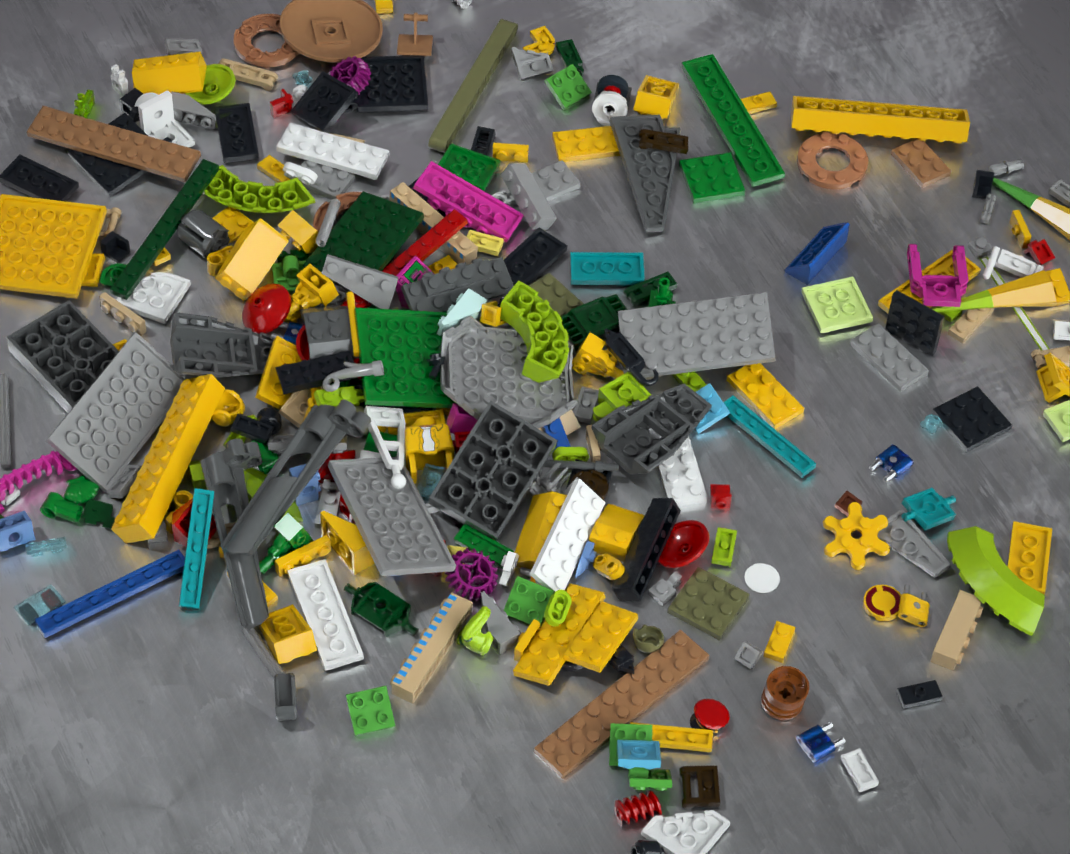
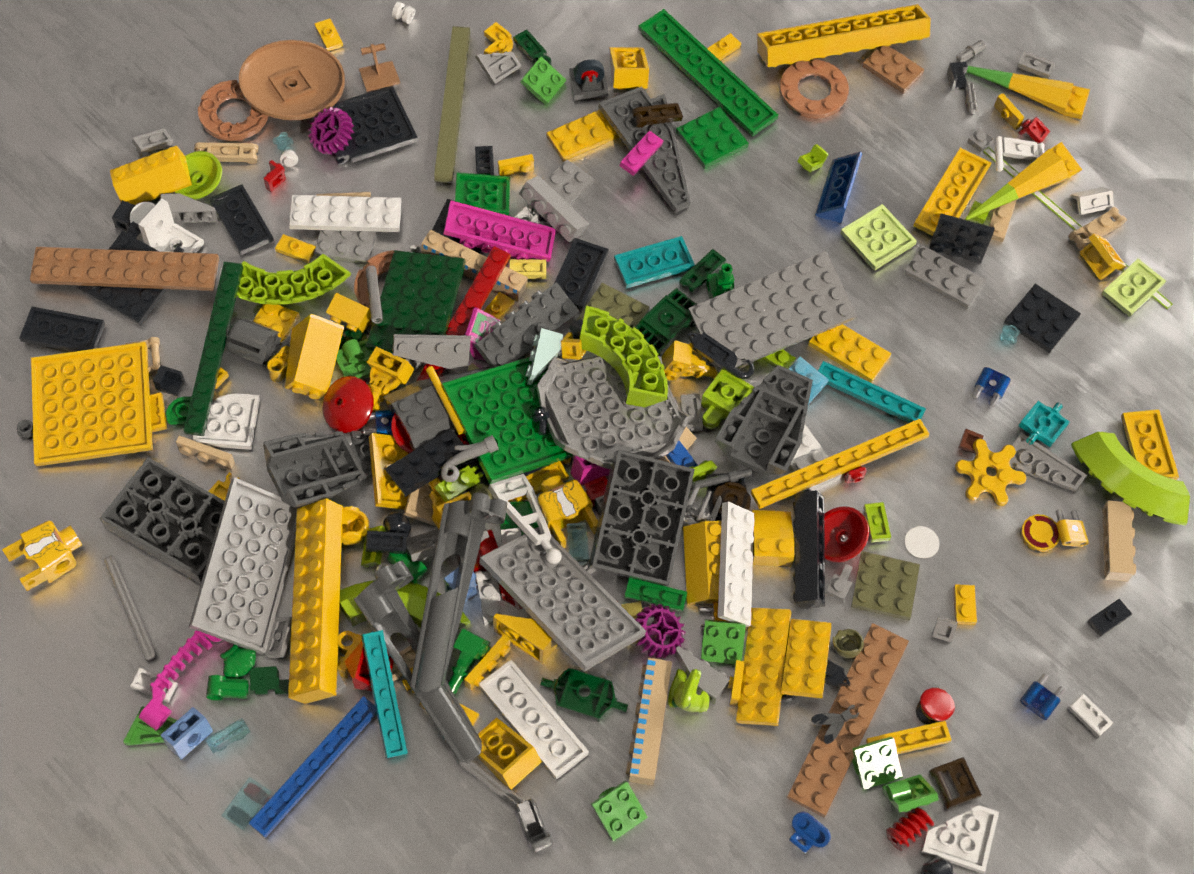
camera: 20 degrees left, 10 degrees up
clear neon green plate [74,90,95,118] -> none
white plate [111,64,128,96] -> none
white plate [282,162,318,185] -> none
black plate [290,71,359,133] -> none
white plate [499,551,519,587] -> none
lime plate [544,590,571,627] -> none
medium blue plate [575,541,597,578] -> none
tan plate [585,425,602,462] -> none
white plate [592,91,628,126] -> none
yellow plate [593,554,625,580] -> none
medium azure plate [617,740,661,770] -> none
dark orange wheel [761,666,809,720] -> none
dark pink plate [907,244,968,307] -> none
none -> dark pink plate [619,131,664,176]
none -> yellow plate [750,419,929,509]
none -> blue bracket [789,812,831,853]
none -> lime bracket [797,144,828,172]
none -> dark grey piece [811,705,860,745]

